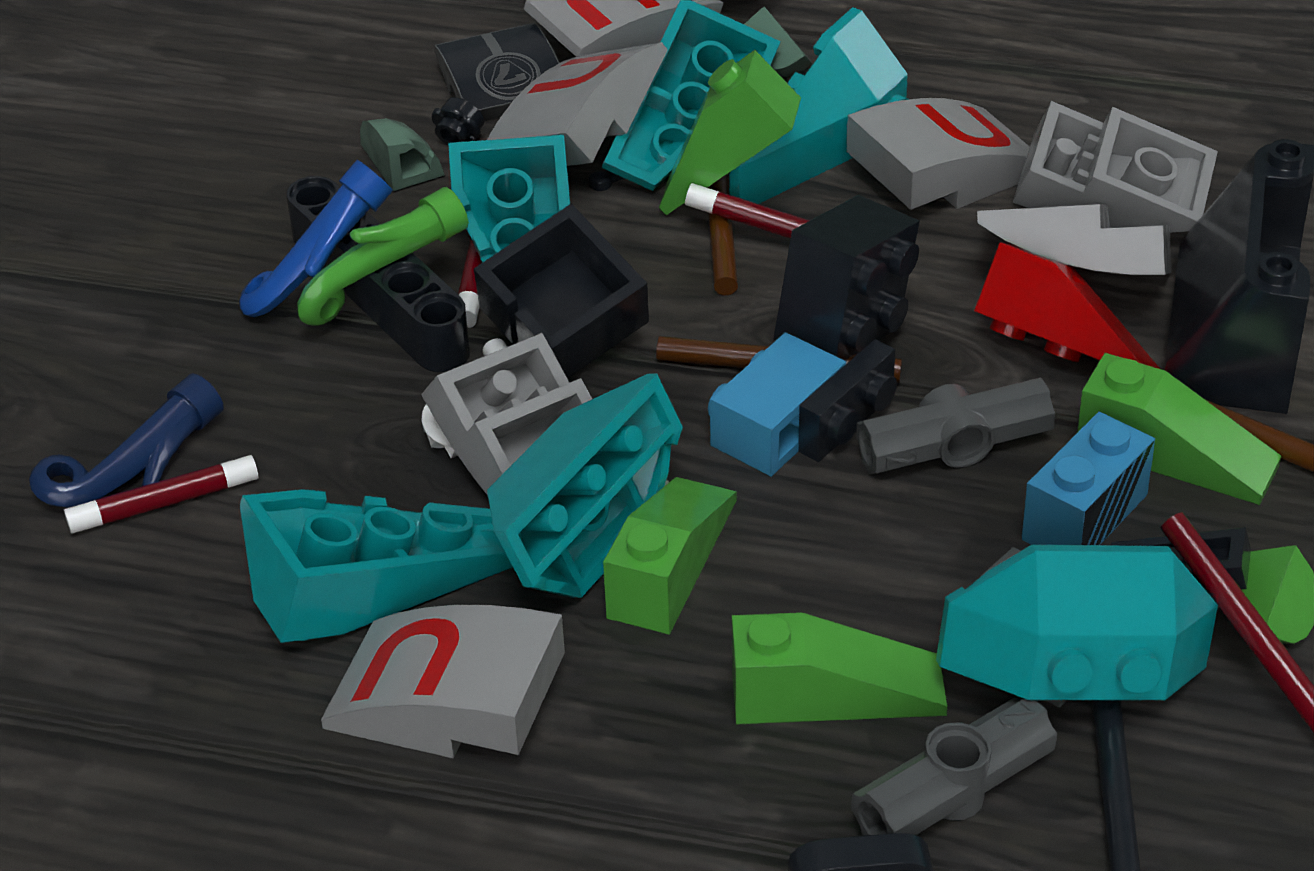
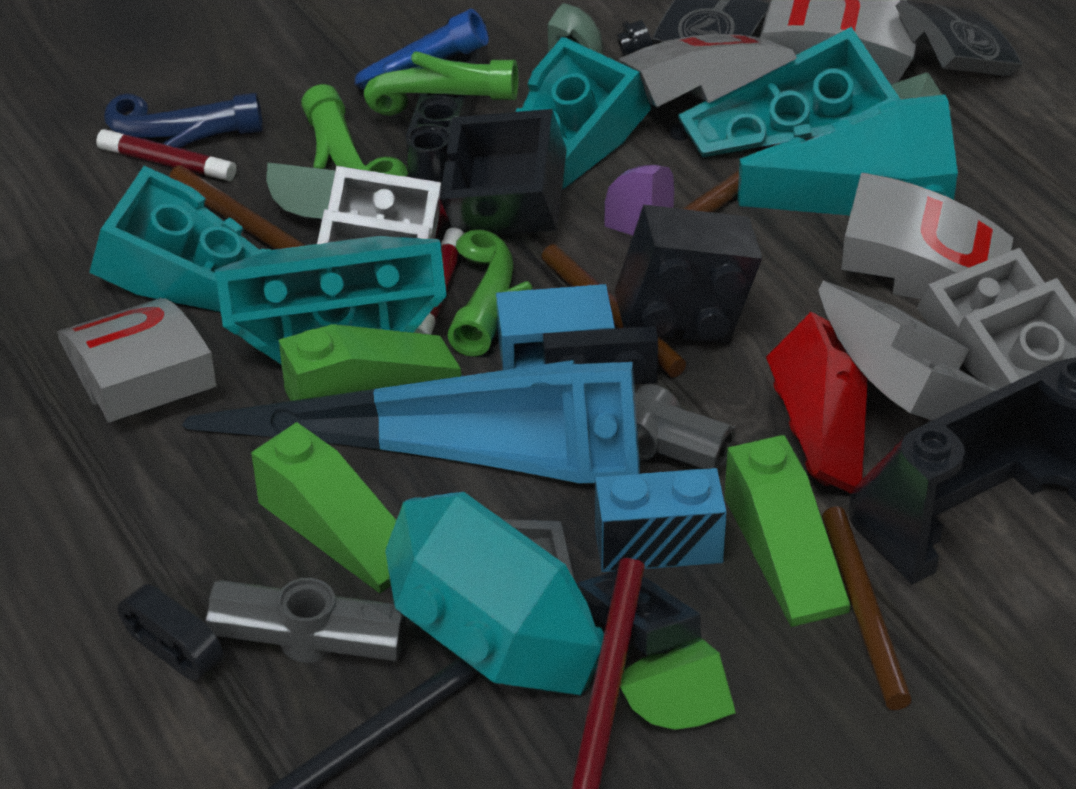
camera: 45 degrees right, 0 degrees up
bright green slope [659,50,801,215] -> none
dark red bar [685,183,810,239] -> none
none -> reddish brown bar [169,165,306,250]
none -> dark azure plate [182,360,640,483]
none -> sand green brick [266,163,335,221]
none -> bright green plant [301,84,408,177]
none -> bright green plant [448,230,533,356]
none -> medium lavender brick [605,165,674,235]

